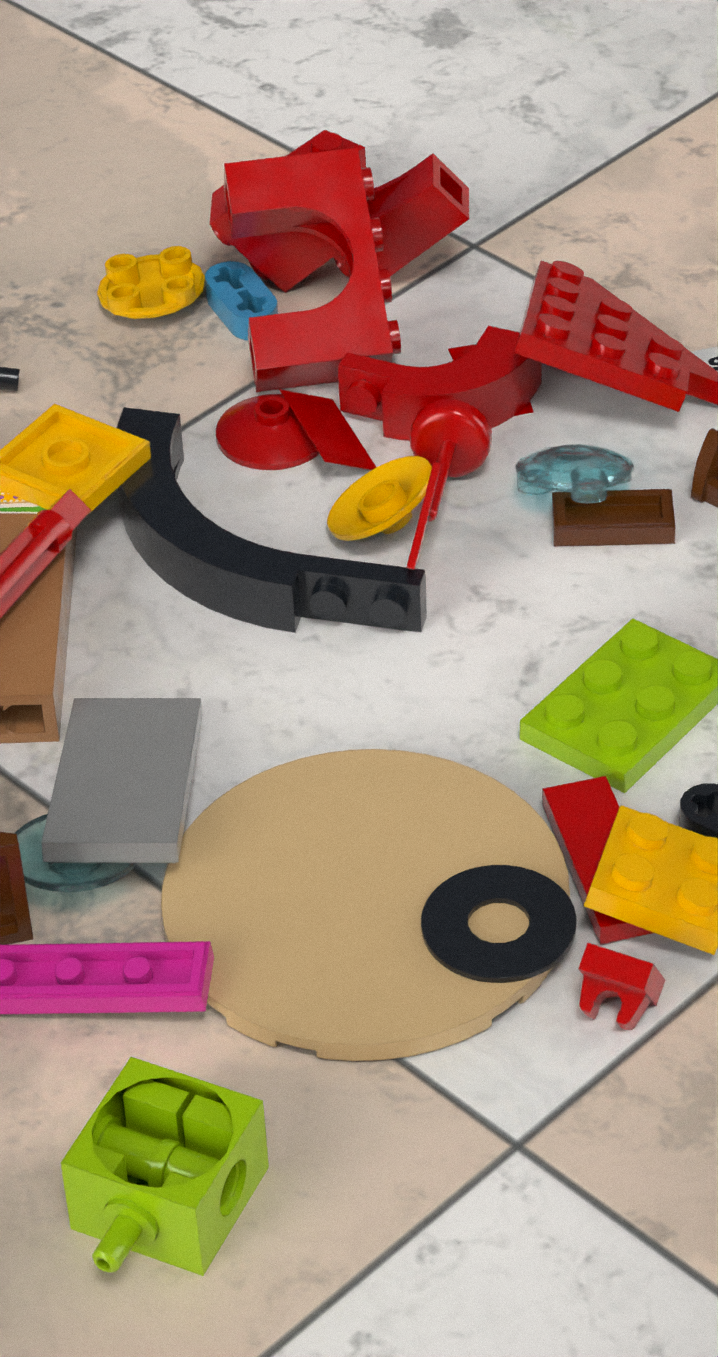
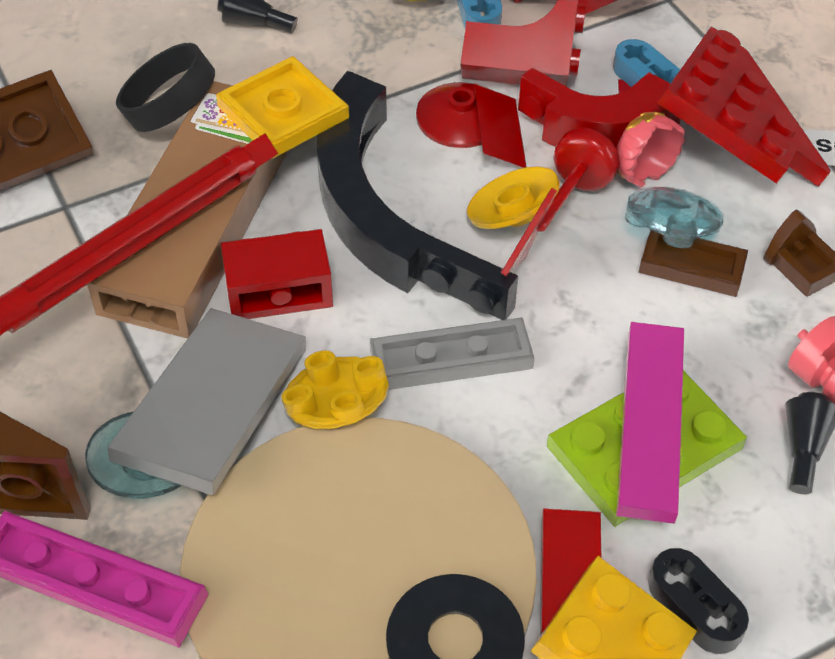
camera: 15 degrees right, 10 degrees up
none -> red brick [221,229,333,319]
none -> yellow dish [281,350,389,429]
none -> light grey tile [370,317,535,390]
none -> dark azure beam [613,39,680,87]
none -> coral hair [616,112,685,187]
none -> dark pink tile [616,322,684,524]

